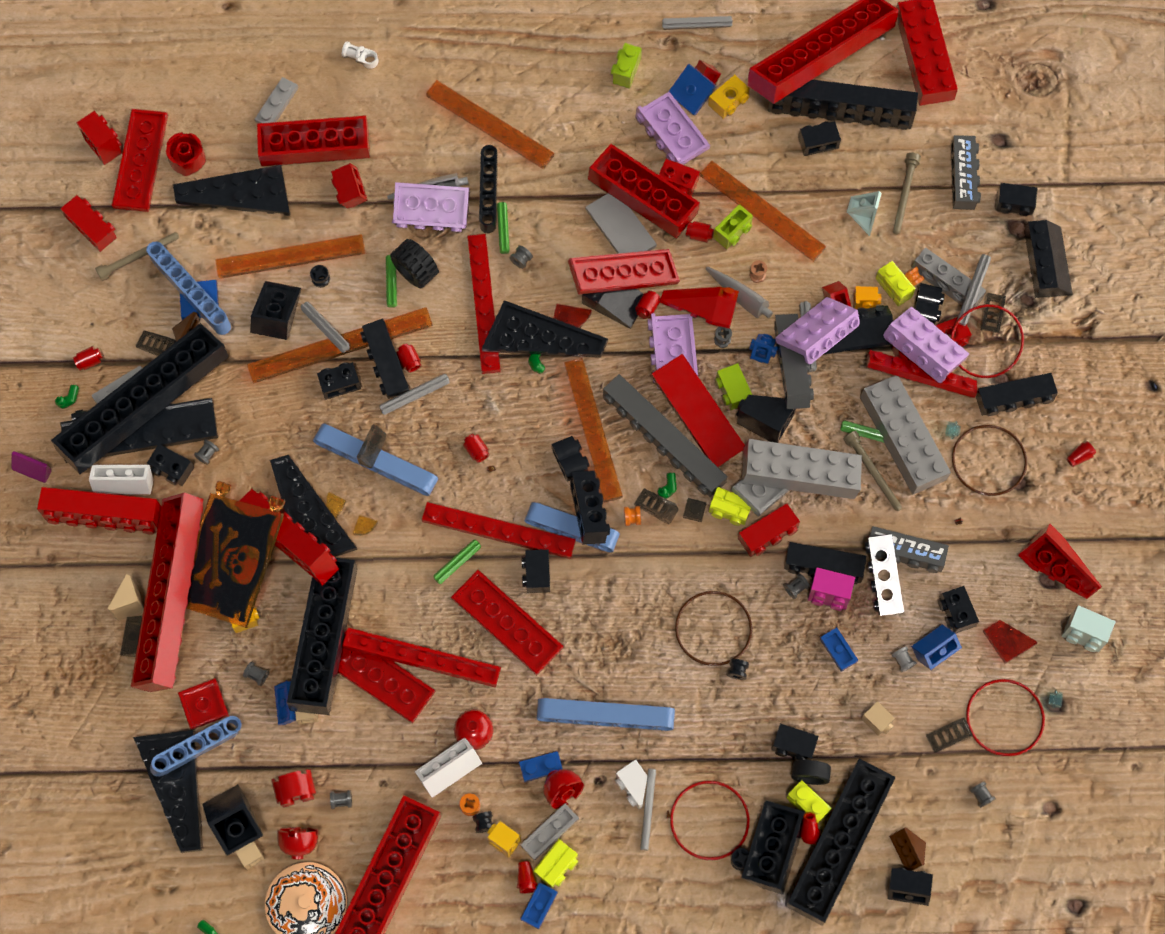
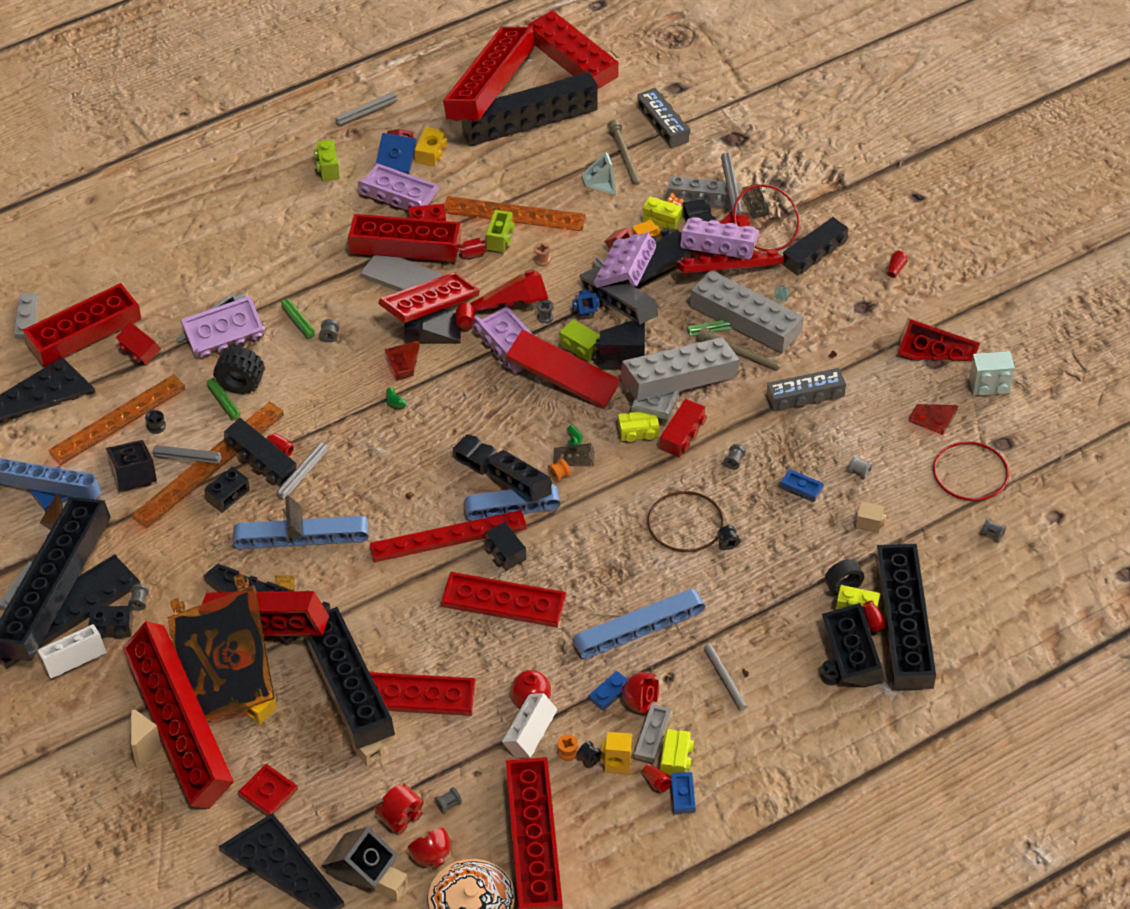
camera: 30 degrees left, 20 degrees down
red brick [37,487,161,535] -> none
clear smoke slope [120,616,143,657] -> none
clear smoke slope [136,330,176,356] -> none
medium blue beam [150,716,241,777] -> none
dark grey bush [243,661,269,686] -> none
blue plate [274,681,296,725] -> none
white connector [342,41,379,69] -> none
red plate [343,628,501,688] -> none
clear yellow tile [353,515,378,536] -> none
clear orange plate [426,80,554,169] -> none
bright green axle [433,540,481,584] -> none
red brick [463,434,490,463] -> none
red plate [467,234,501,374] -> none
black beam [479,145,498,234] -> none
black wing [482,300,608,358] -> none
clear orange plate [564,358,623,503] -> none
dark grey brick [603,374,728,498] -> none
white slope [615,760,647,809] -> none
red piece [670,781,750,860] -> none
clear smoke plate [683,498,707,522] -> none
light grey piece [706,266,773,319] -> none
black brick [772,724,819,761] -> none
black brick [784,542,867,584] -> none
black brick [798,121,841,156] -> none
dark pink brick [808,568,855,611] -> none
brick [865,534,904,616] -> none
black brick [888,868,933,906] -> none
reddish brown slope [889,827,926,871] -> none
blue brick [911,624,962,670] -> none
clear smoke slope [926,718,973,754] -> none
black brick [938,586,979,633] -> none
reddish brown piece [952,425,1027,496] -> none
black brick [996,183,1038,216] -> none
black slope [1024,220,1073,298] -> none
clear light blue plate [1049,689,1063,709] -> none

